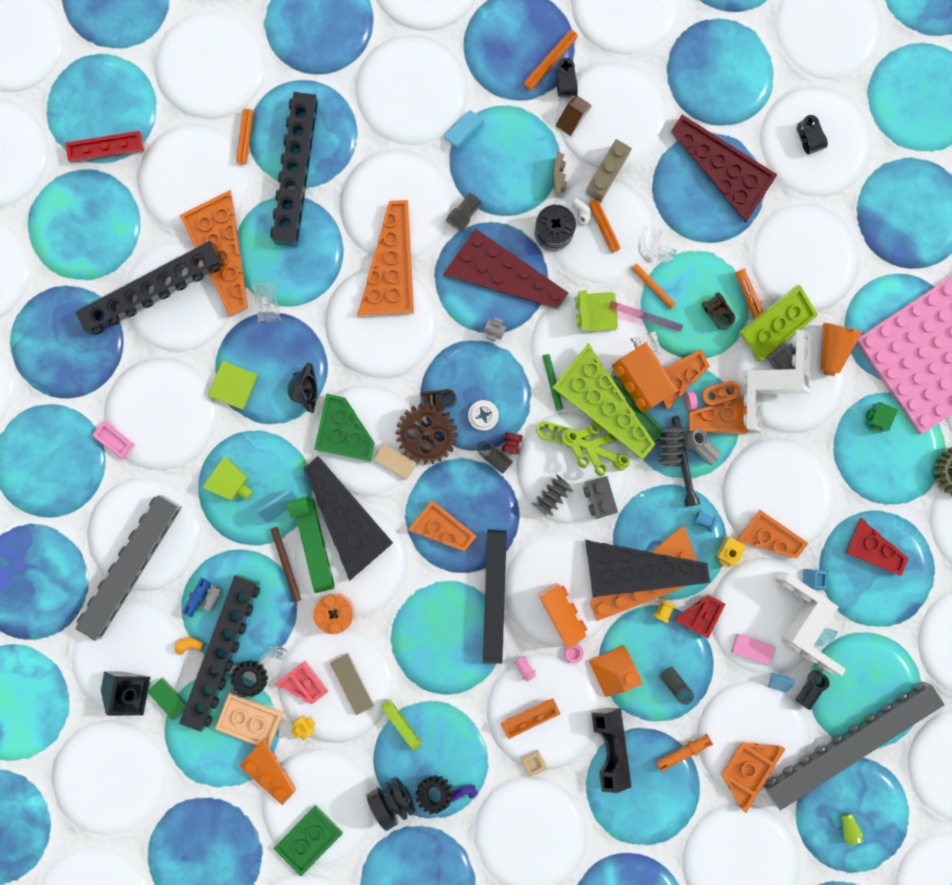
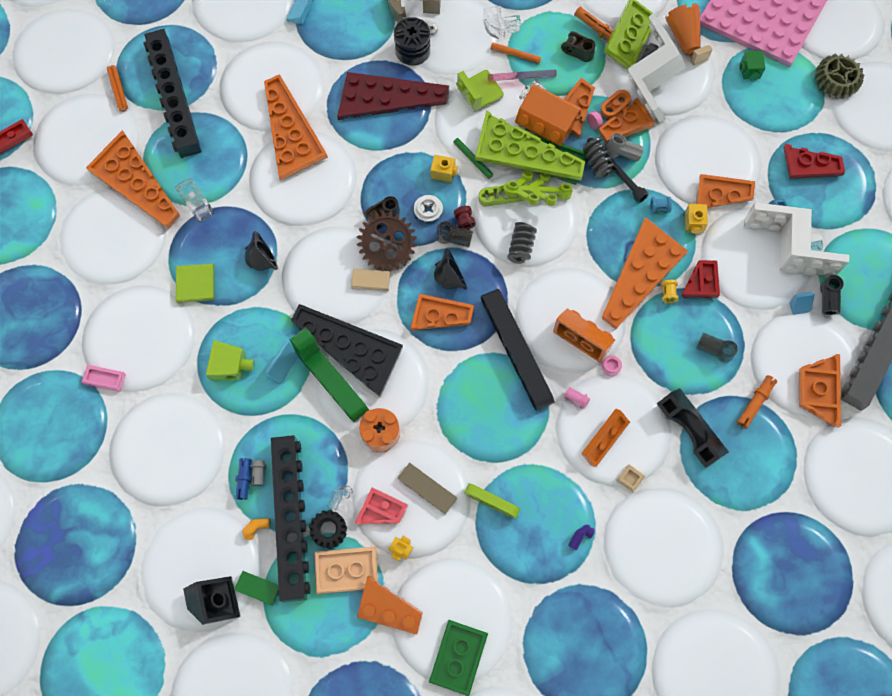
camera: 25 degrees left, 15 degrees down
dark grey brick [75,495,182,641] -> none
black brick [76,241,225,335] -> none
reddish brown bar [270,527,302,602] -> none
green plate [314,394,375,462] -> none
black wheel [366,776,416,831] -> none
black tyre [415,775,454,814] -> none
clear smoke piece [446,193,482,233] -> none
light grey gear [483,317,506,342] -> none
dark grey bracket [583,476,618,519] -> none
black wing [585,539,710,598] -> none
orange axle [589,200,621,253] -> none
orange slope [589,645,643,697] -> none
bright pink tile [731,634,775,665] -> none
none -> yellow brick [430,154,458,183]
none -> black hat [434,248,468,290]
none -> tan tile [690,45,713,65]

